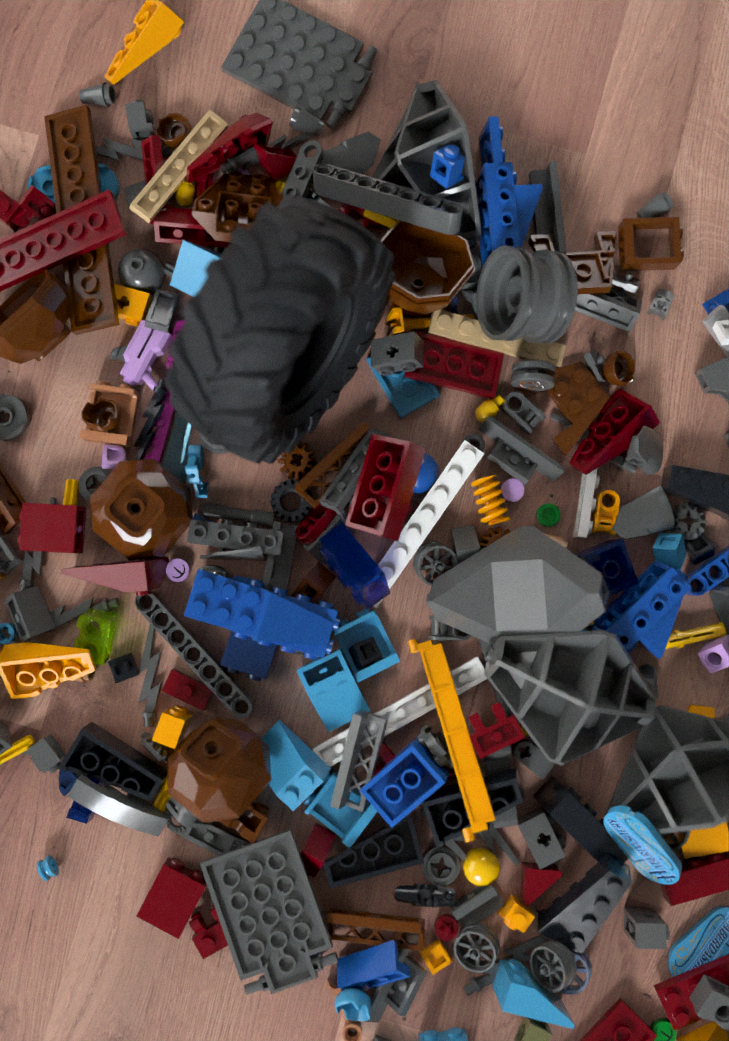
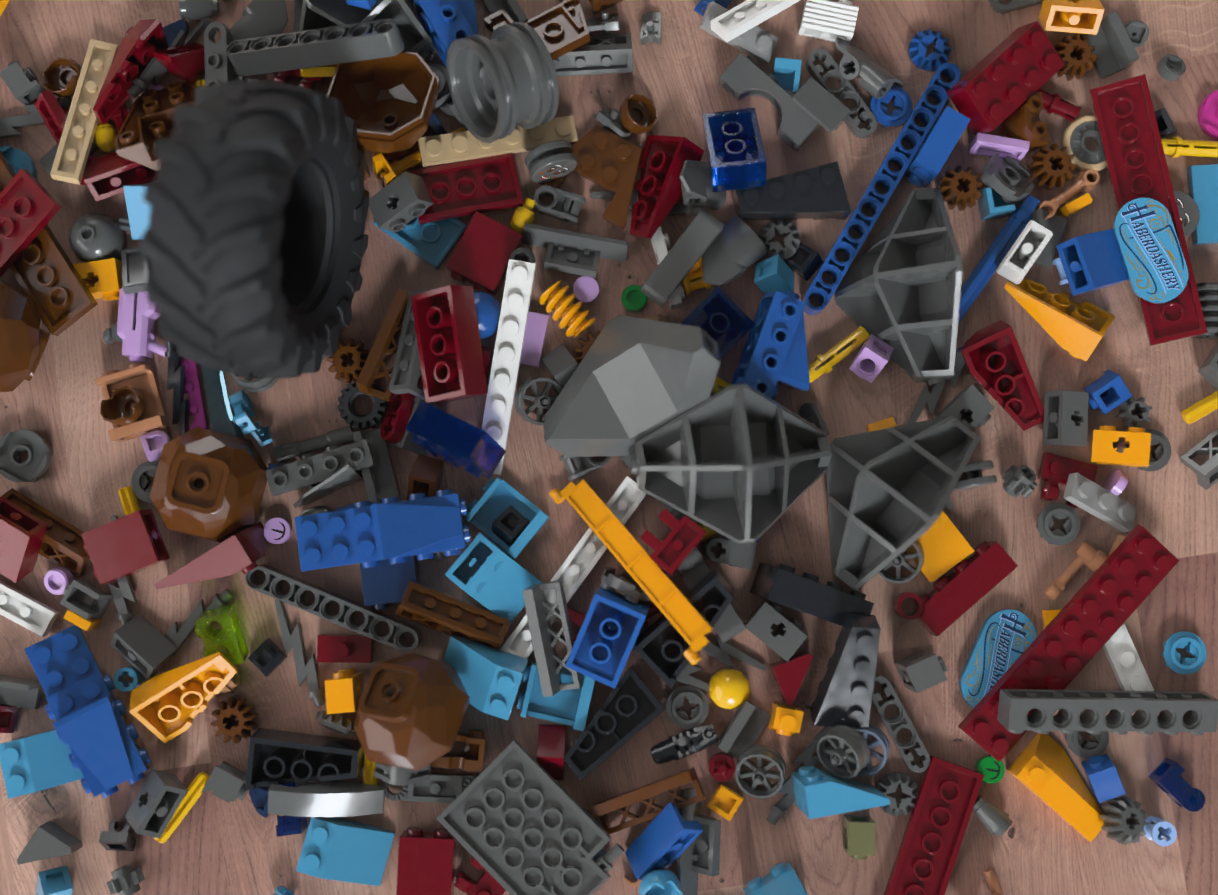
camera: 25 degrees left, 0 degrees up
dark azure tile [604,805,682,884] -> none
none -> dark blue tile [163,18,189,47]
none -> reddish brown gear [210,697,258,744]
none -> dark azure slope [296,817,396,886]
none -> reddish brown fence [395,581,510,649]
none -> dark red brick [446,211,524,296]
none -> lavender tile [520,311,549,368]
none -> dark grey beam [640,209,725,307]
none -> clear blue brick [702,108,766,192]
none -> dark grey beam [872,675,930,773]
none -> dark grey gear [876,772,918,817]

